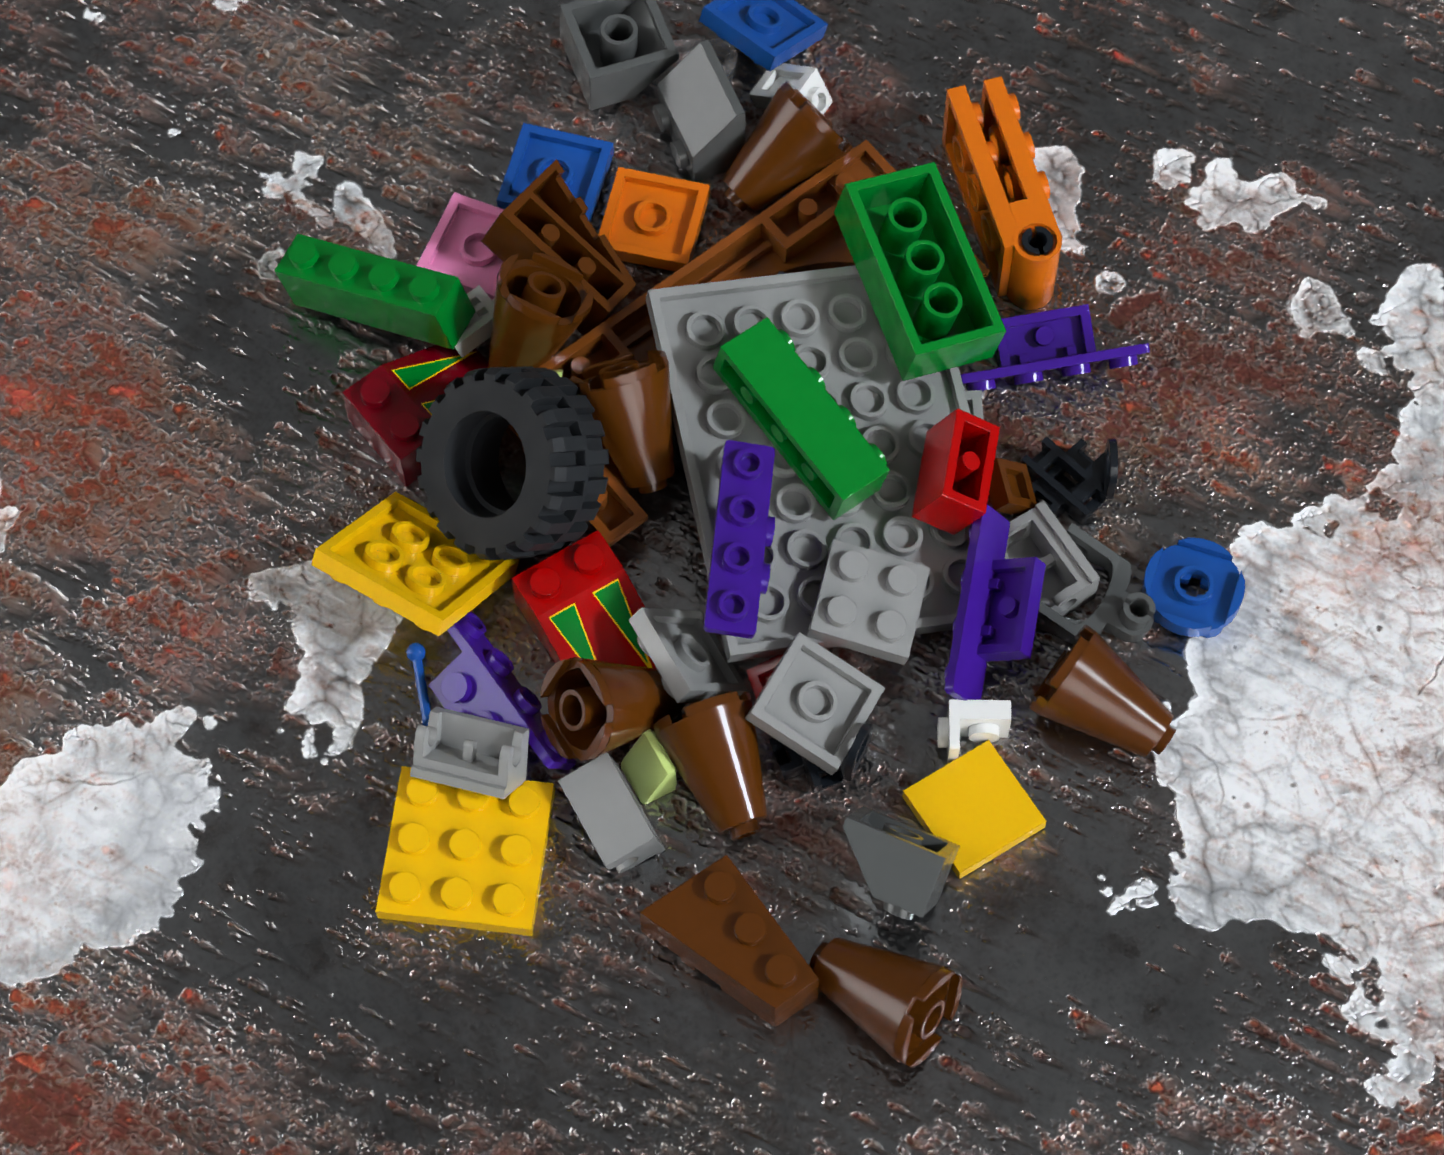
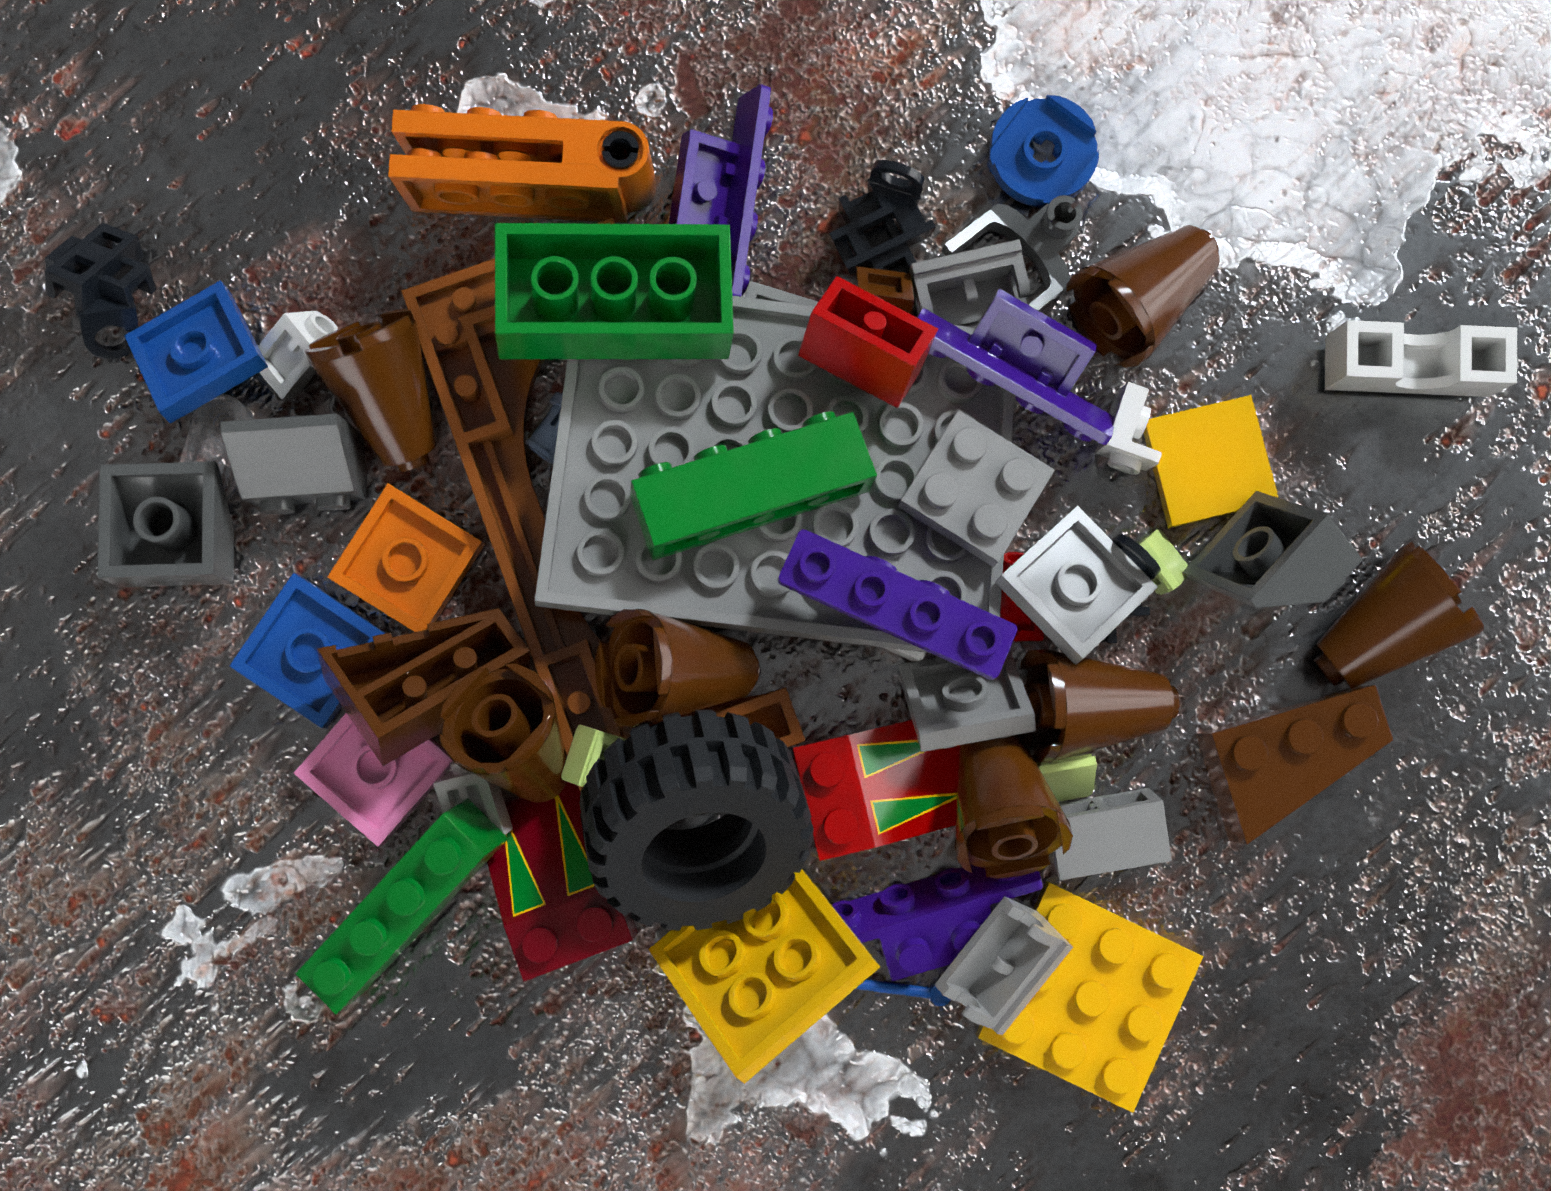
camera: 75 degrees left, 20 degrees up
none -> yellowish green slope [1138,529,1188,595]
none -> white arch [1325,320,1517,397]

